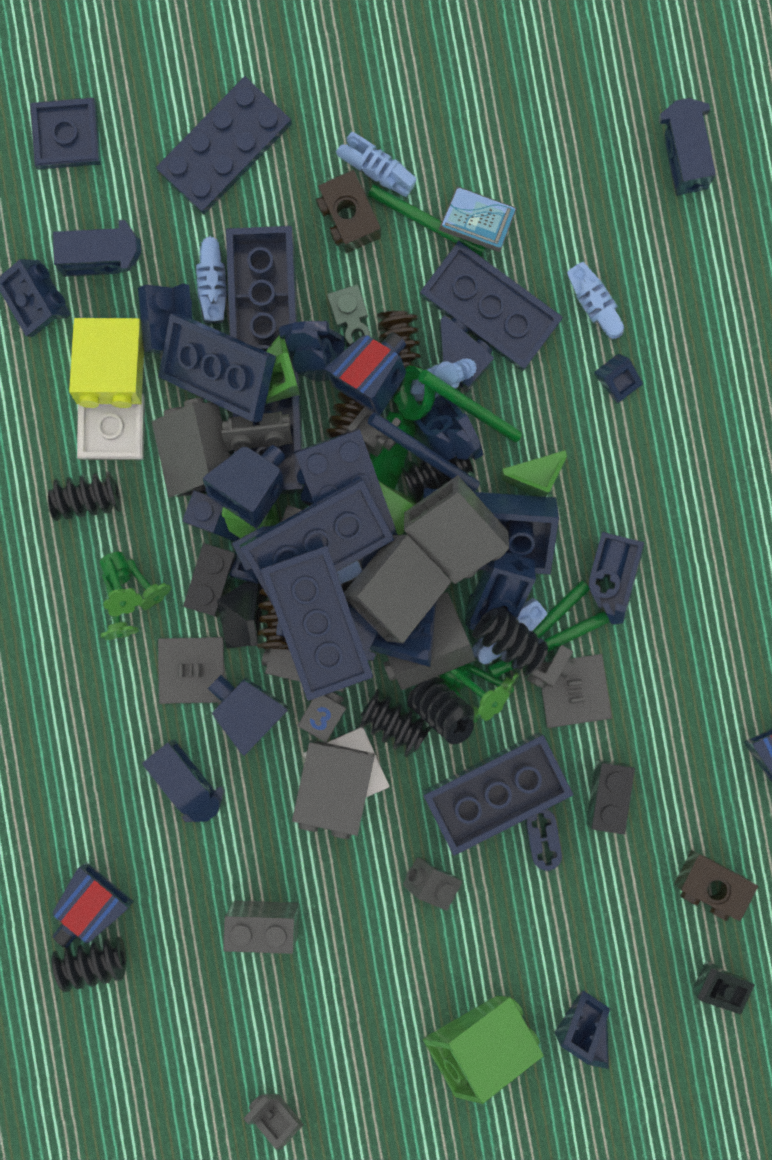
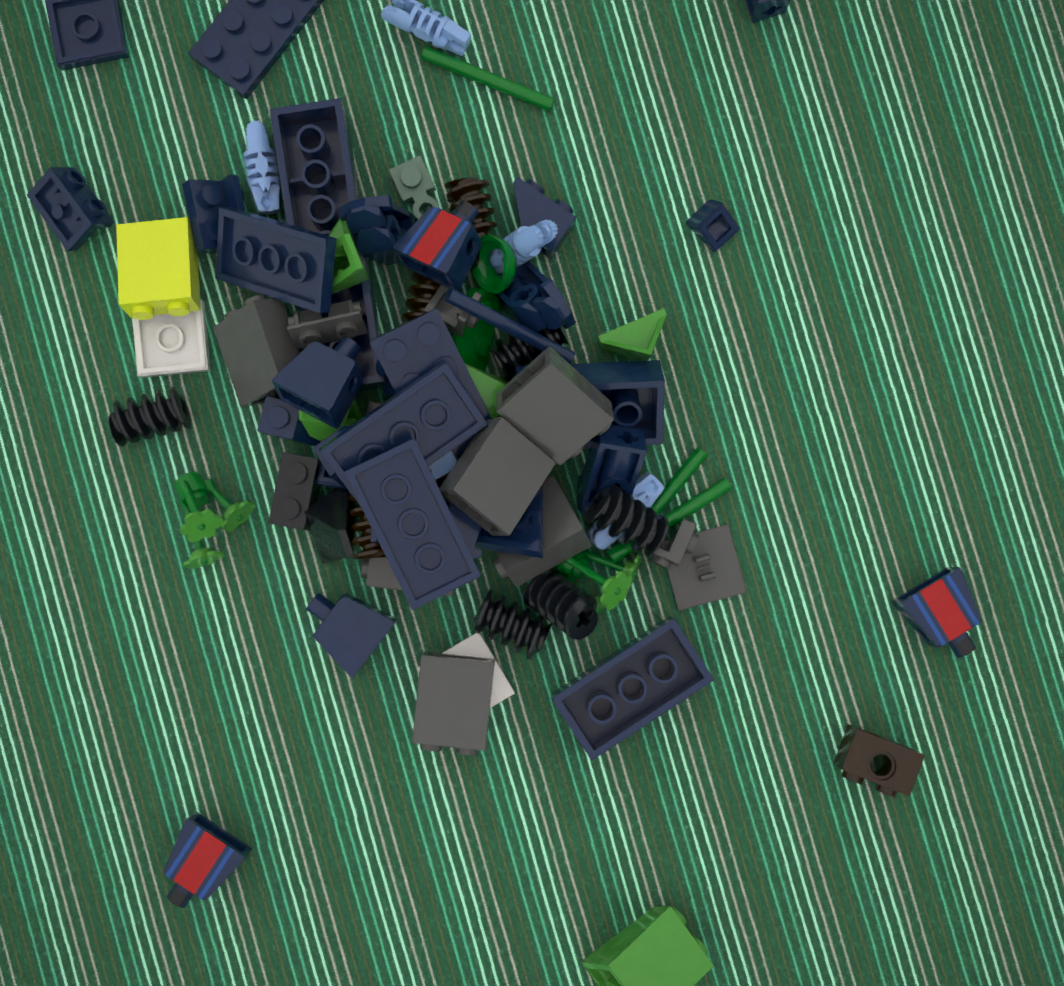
camera: 10 degrees left, 0 degrees up
black piece [51,937,127,992] -> none
dark blue piece [53,220,141,277] -> none
dark blue piece [142,739,225,822] -> none
dark grey piece [158,637,224,704] -> none
dark grey brick [223,900,299,954] -> none
dark grey brick [297,692,347,743] -> none
dark brown brick [316,170,381,254] -> none
dark grey bracket [403,857,462,911] -> none
green bar [418,370,522,443] -> none
dark blue plate [420,241,563,371] -> none
piece [439,186,517,252] -> none
dark blue beam [525,809,562,871] -> none
dark blue slope [554,991,610,1069] -> none
light blue hinge [567,262,624,340] -> none
black brick [586,759,635,835] -> none
dark blue piece [589,532,644,625] -> none
black slope [693,960,755,1015] -> none

